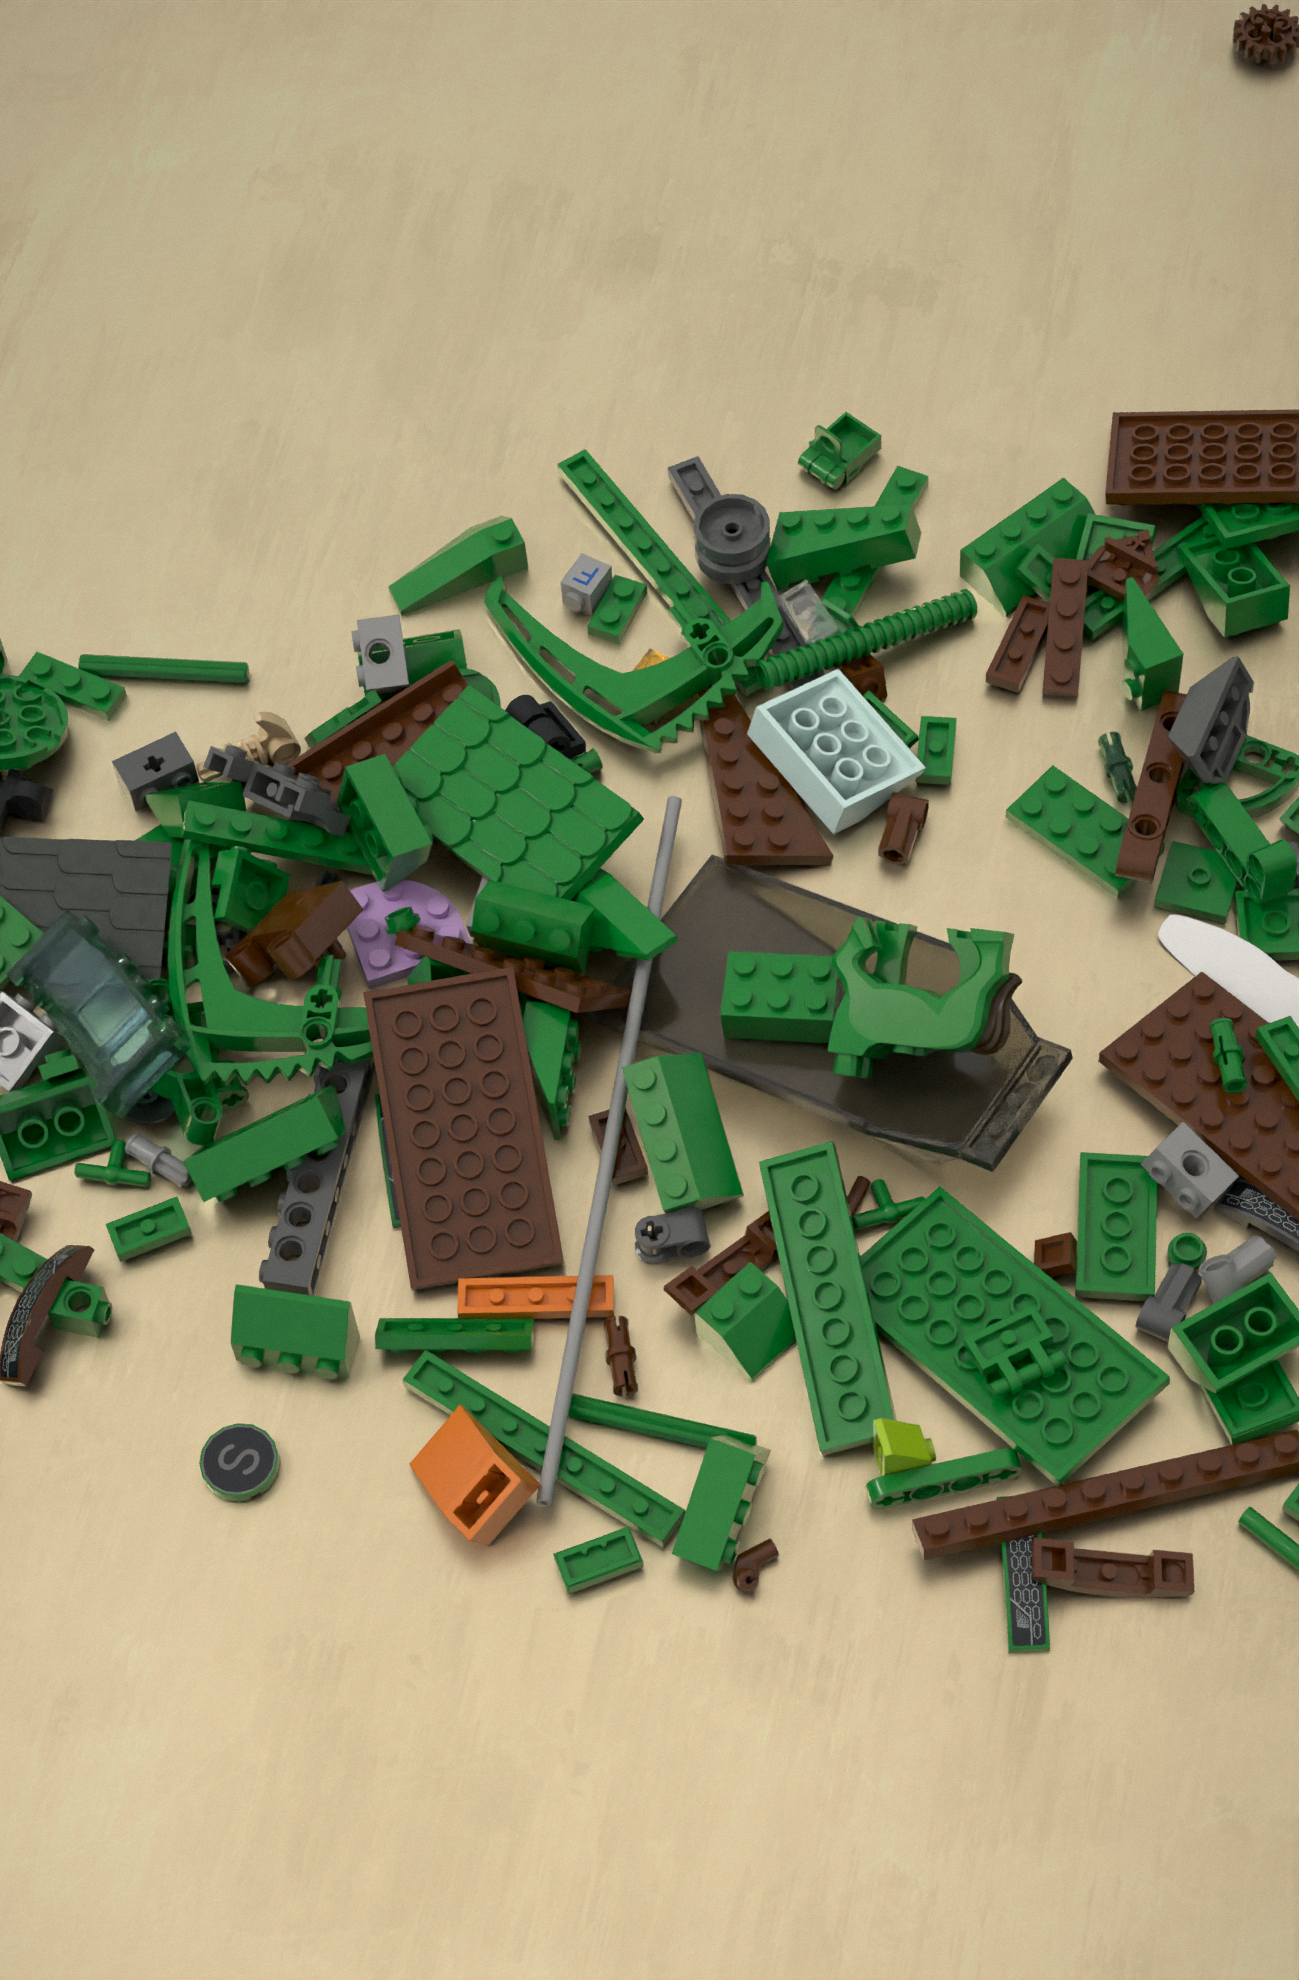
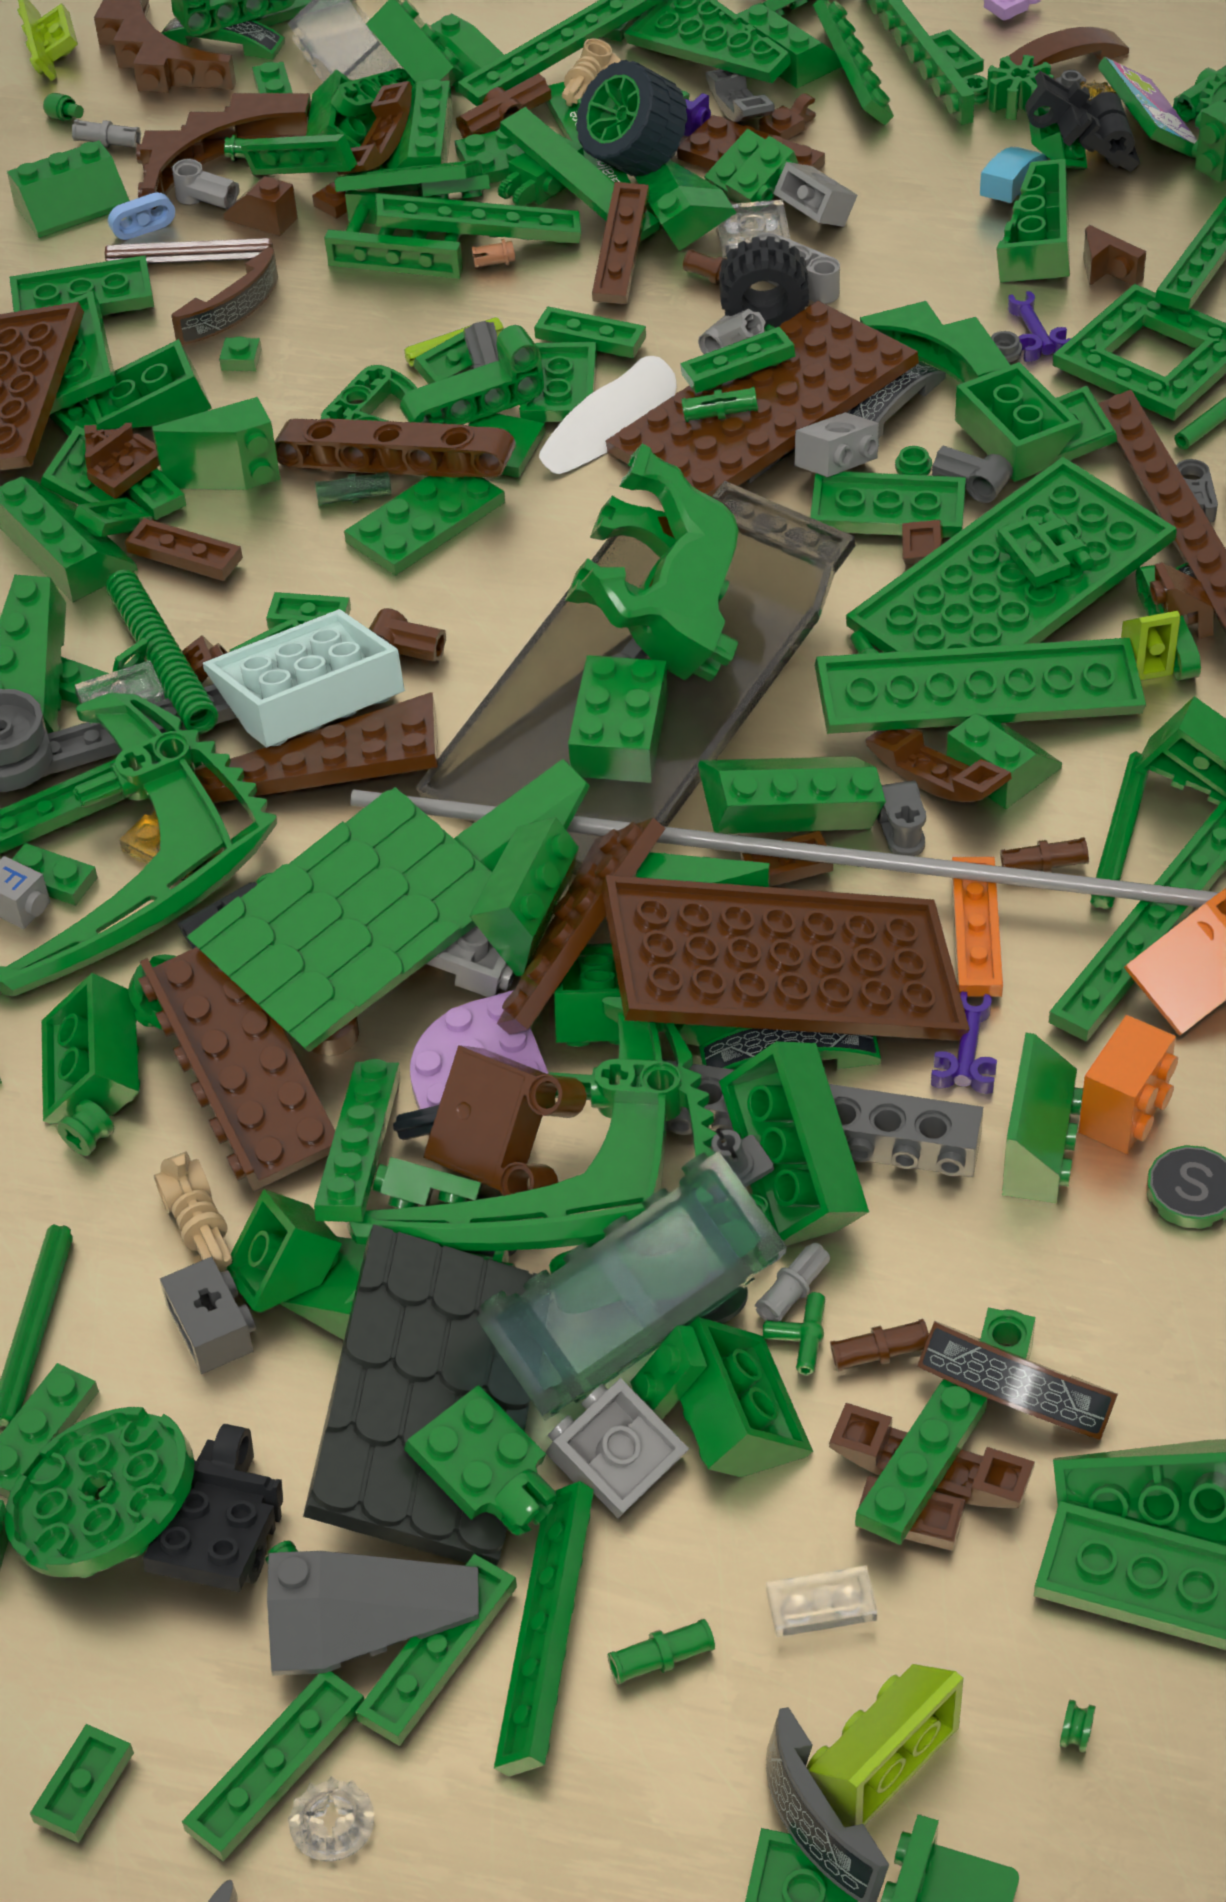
camera: 90 degrees left, 10 degrees down
green plate [105,1196,192,1262] -> none
dark grey bracket [203,744,351,837] -> none
green wing [304,689,382,748] -> none
green slope [336,754,433,892] -> none
light grey brick [351,615,409,694] -> none
green plate [375,1318,535,1353] -> none
green plate [384,907,421,937] -> none
reddish brown plate [1042,558,1089,697] -> none
dark grey wedge [1168,656,1254,785] -> none
light grey piece [1199,1236,1276,1304] -> none
none -> green wheel [57,1099,115,1156]
none -> dark grey bracket [709,1130,774,1203]
none -> reddish brown pin [830,1319,929,1372]
none -> dark purple bar [931,991,997,1094]
none -> orange brick [1078,1015,1178,1154]
none -> reddish brown slope [1150,562,1214,639]
none -> dark grey piece [1176,459,1218,522]

